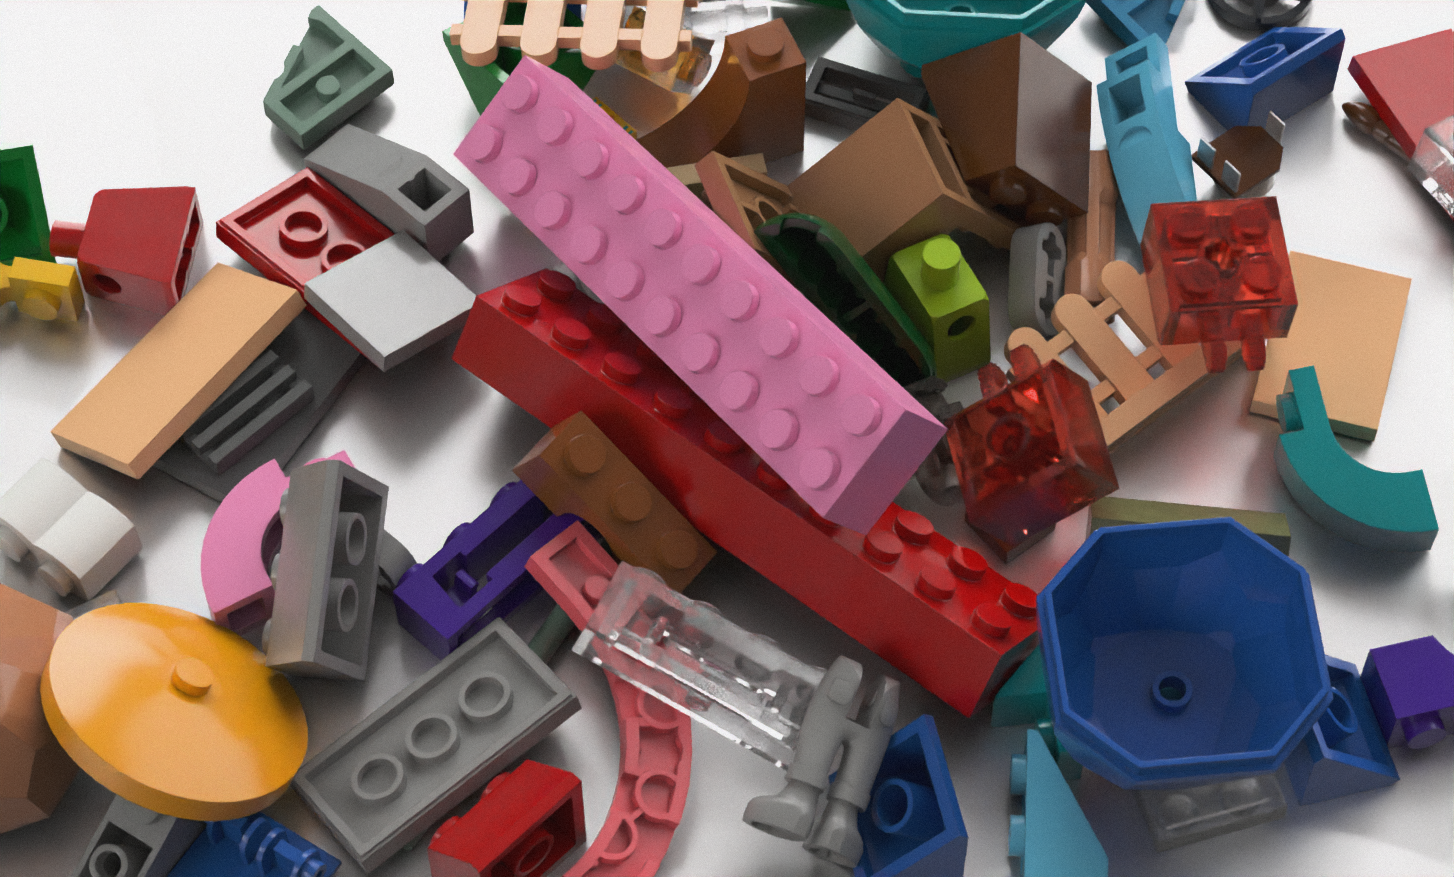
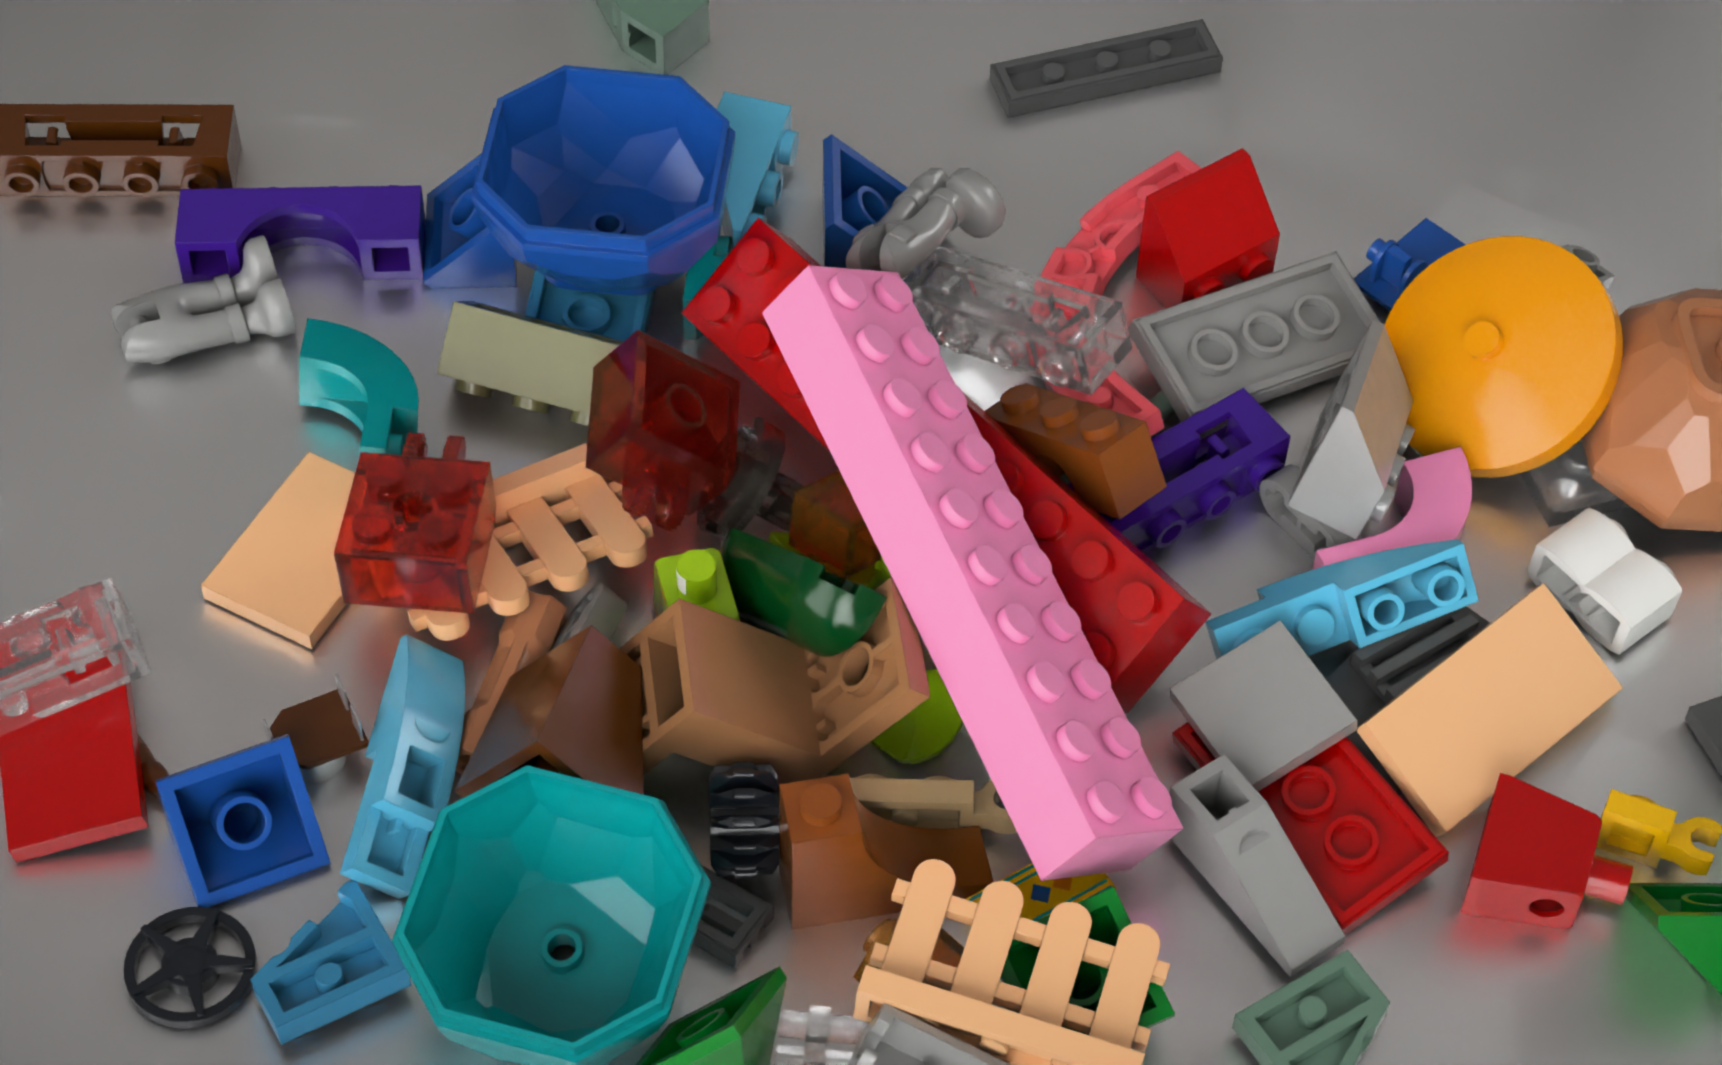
camera: 170 degrees left, 5 degrees down
none -> black gear [709,761,780,879]
none -> medium azure slope [1205,539,1479,659]

